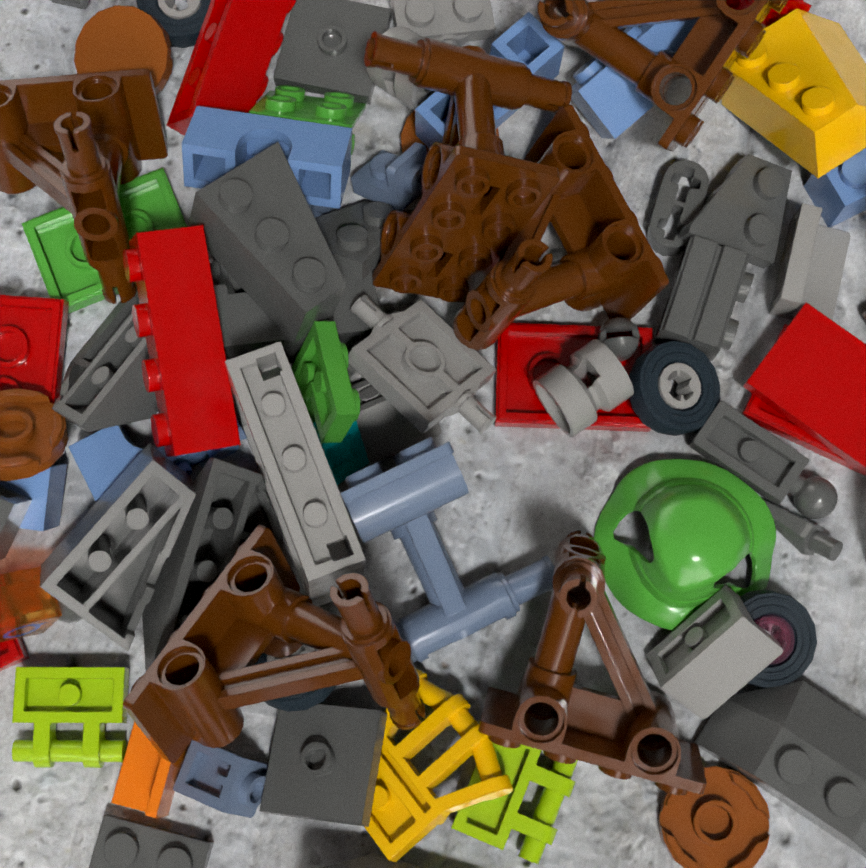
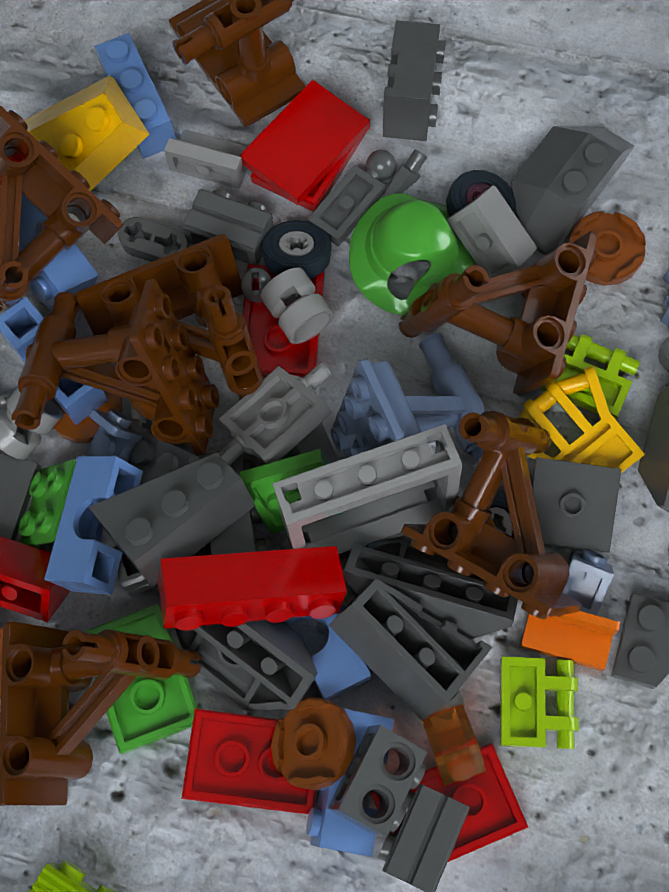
camera: 85 degrees left, 5 degrees down
dark grey wing [679,154,792,269] -> none

